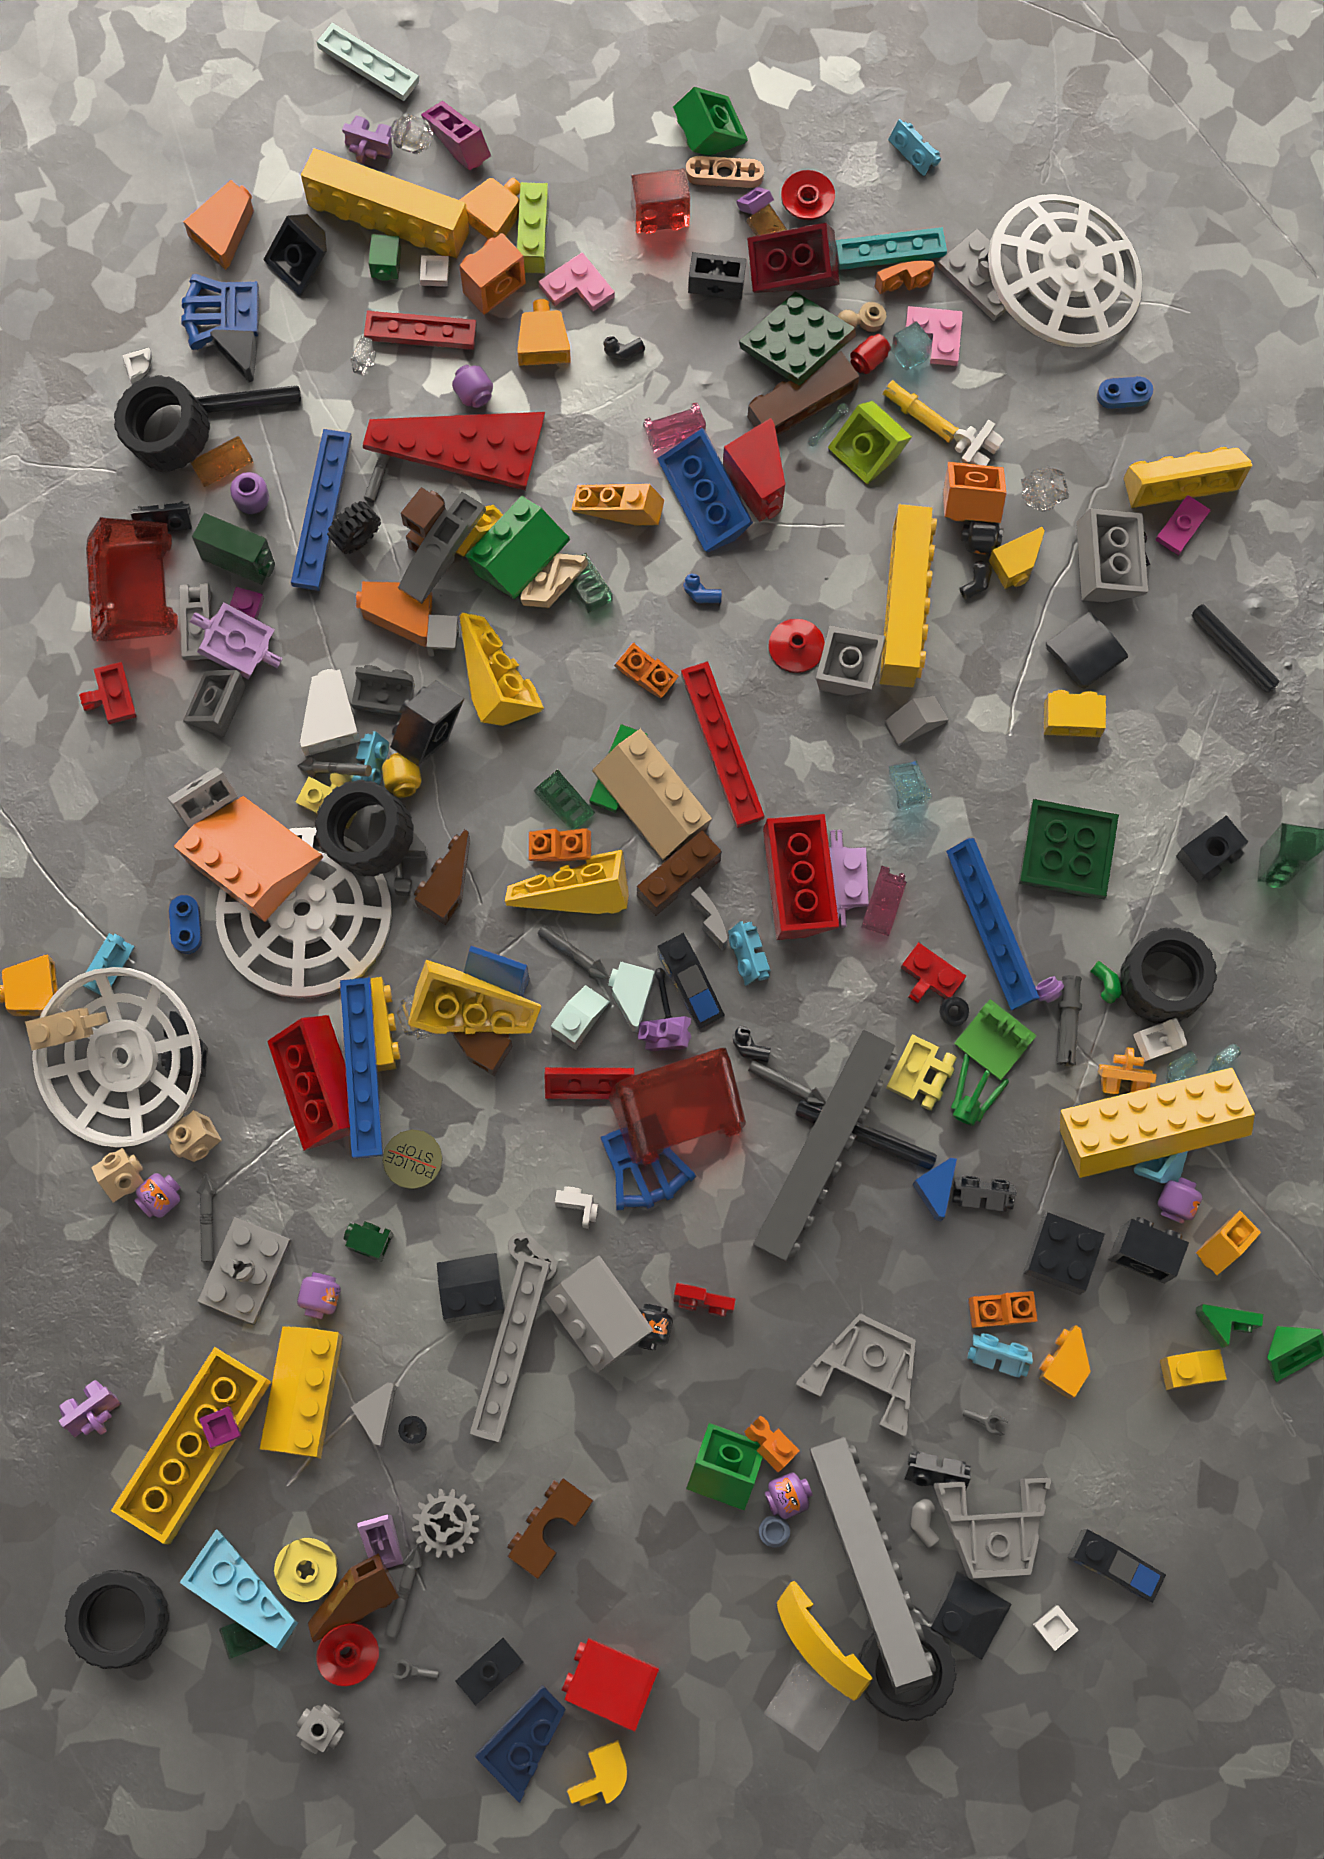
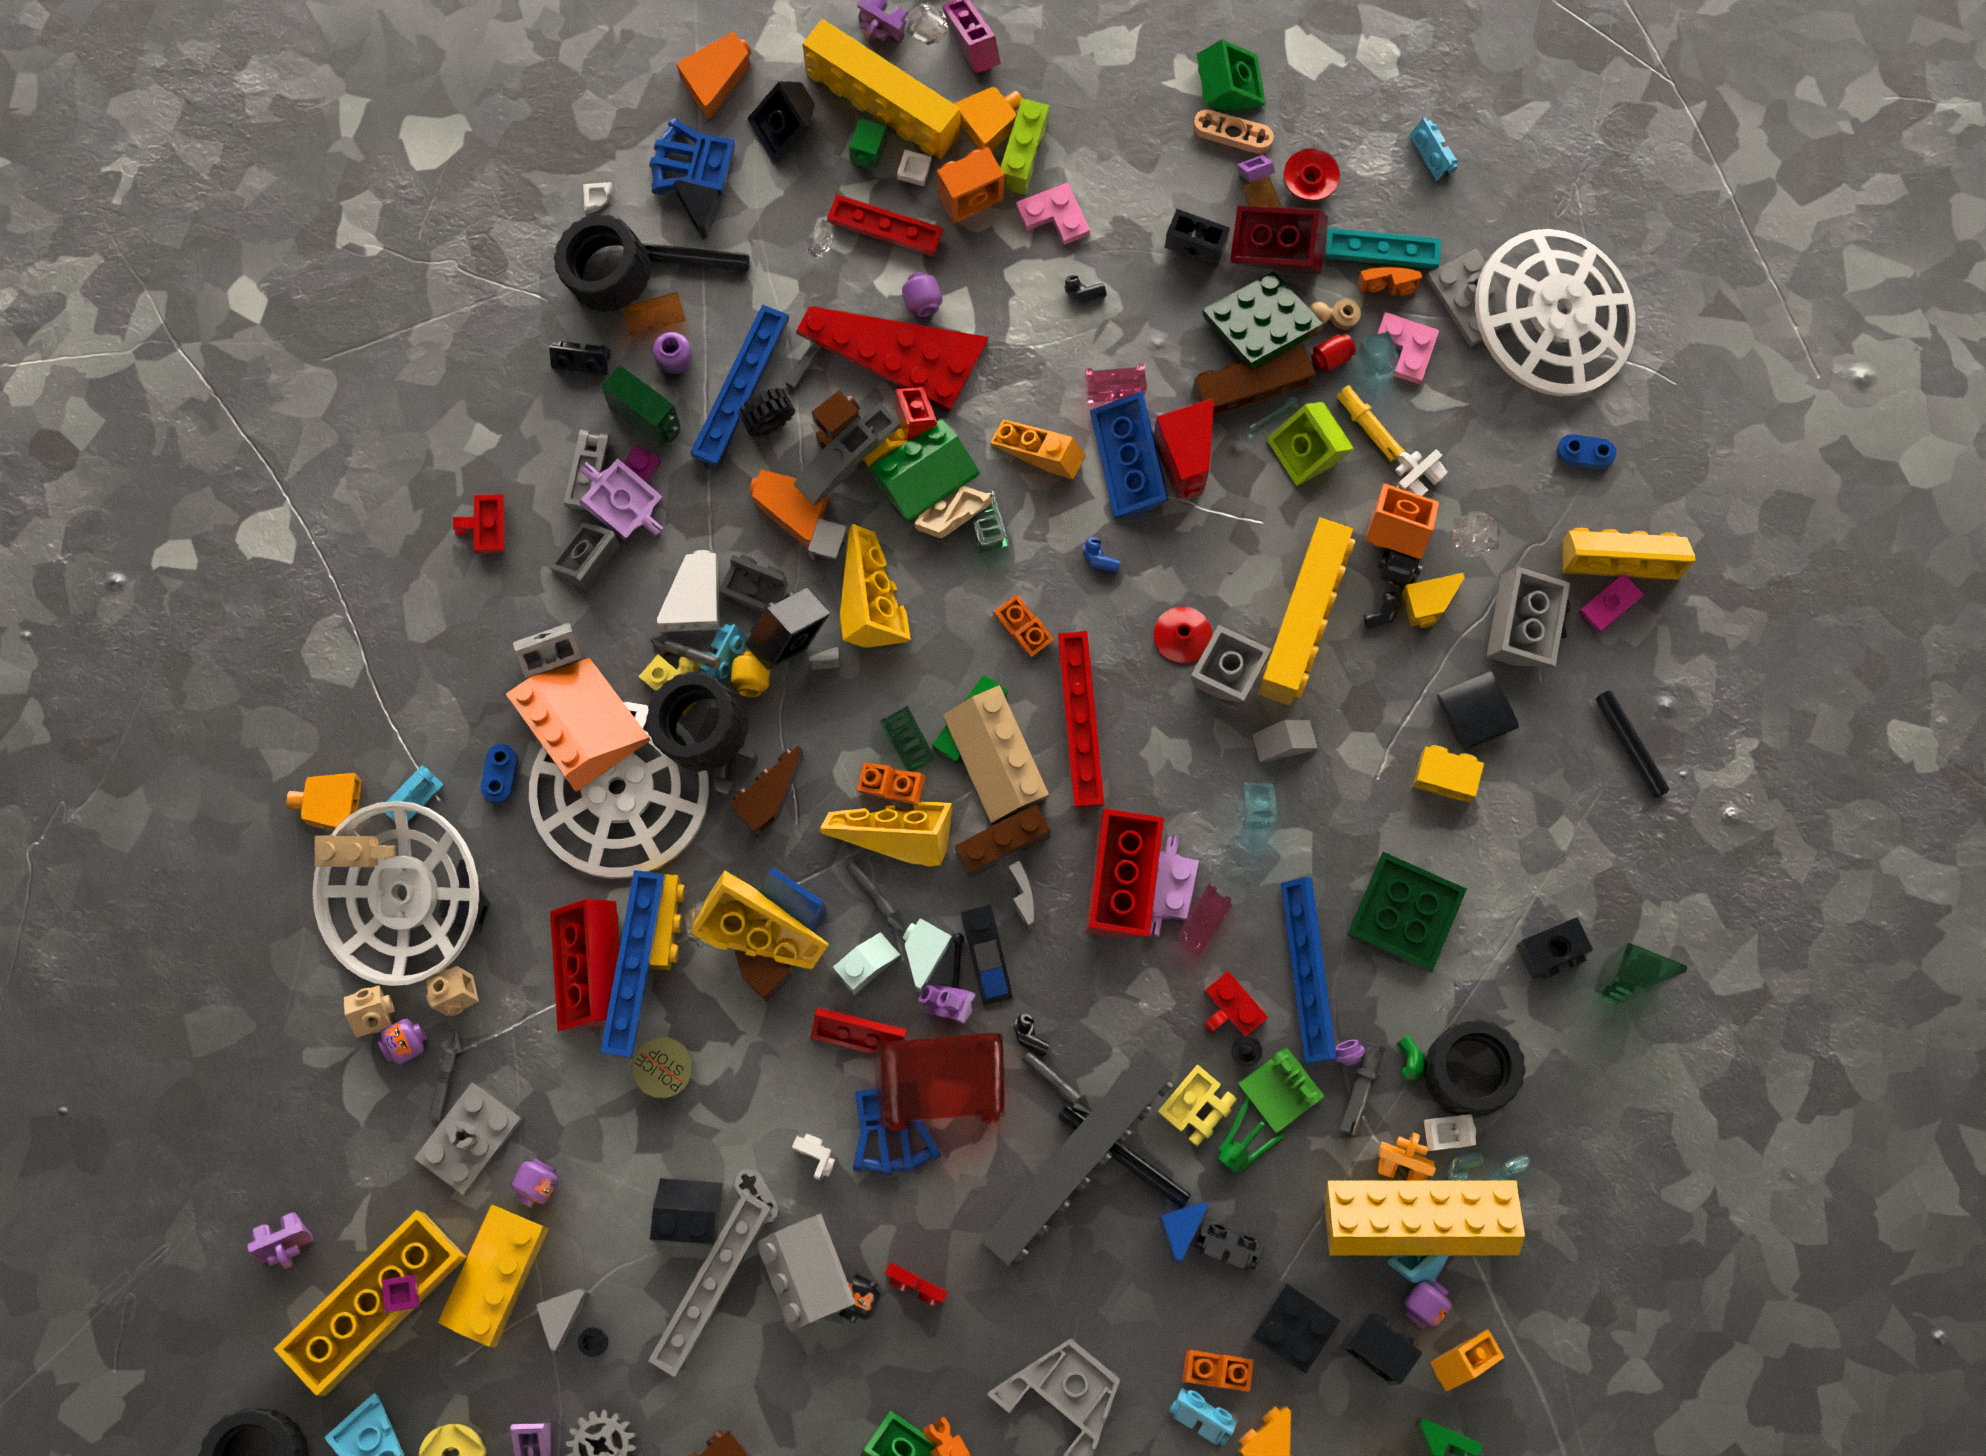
camera: 15 degrees right, 0 degrees up
clear red windscreen [86,517,178,642] -> none
dark green brick [343,1221,393,1262] -> none
light orange torso [517,299,571,366] -> none
clear red brick [631,168,690,233] -> none
medium azure hinge [728,921,771,986] -> none
none -> light grey slope [809,647,840,670]
none -> red slope [895,387,937,440]

